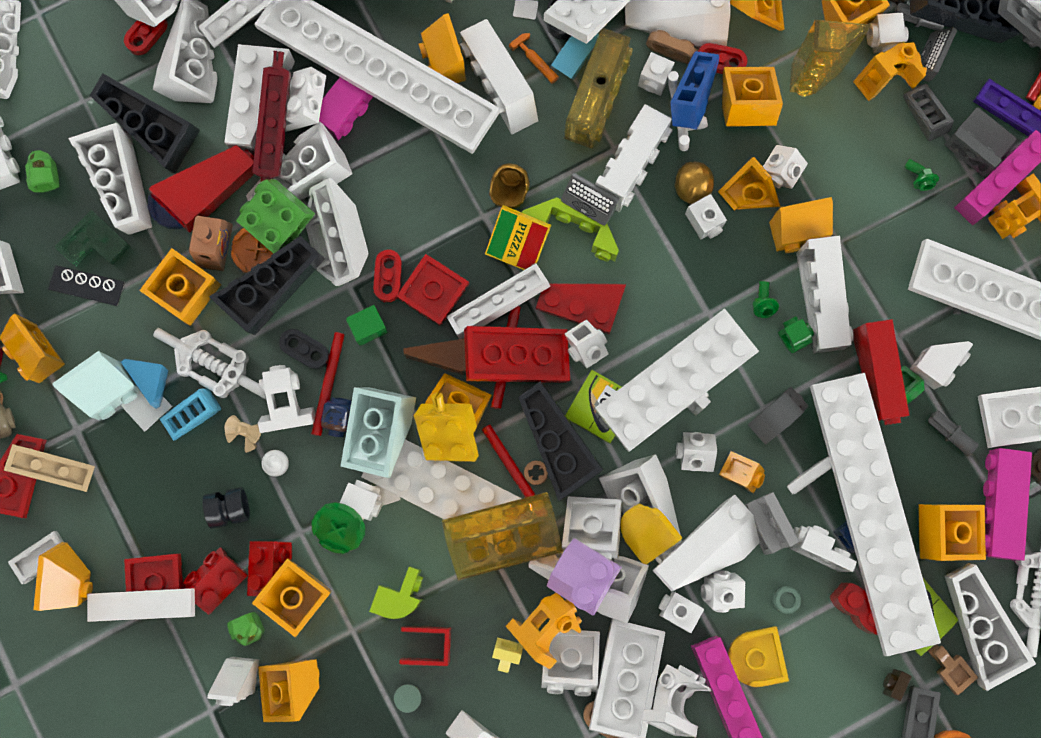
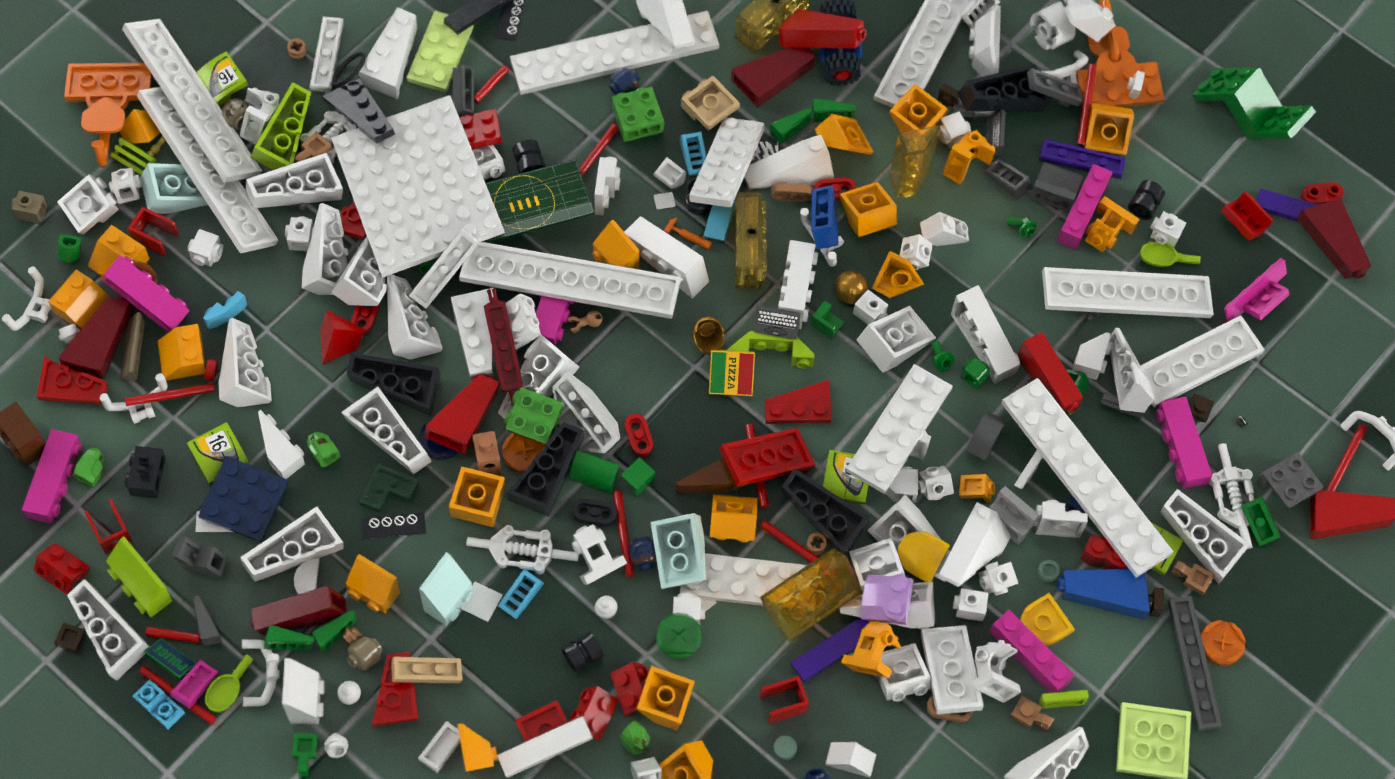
camera: 25 degrees left, 15 degrees down
dark azure slope [121,359,168,409] -> none
tan piece [224,415,261,452] -> none
lime brick [369,567,423,619] -> none
red plate [396,254,469,326] -> none
yellow plate [414,393,479,462] -> none
white plate [446,264,550,339] -> none
light yellow tile [492,637,523,673] -> none
white brick [565,320,608,368] -> none
white brick [638,52,675,96] -> none
light orange slope [769,197,833,253] -> none
light orange slope [919,504,986,561] -> none
none -> red slope [320,311,365,365]
none -> medium nougat arm [568,311,603,333]
none -> green brick [570,450,619,494]
none -> dark purple tile [790,618,870,683]
none -> green panel [811,301,844,339]
none -> white slope [856,306,936,372]
none -> white slope [885,466,918,503]
none -> white slope [920,212,969,246]
none -> blue slope [1057,569,1150,619]
none -> white wedge [1109,328,1154,413]

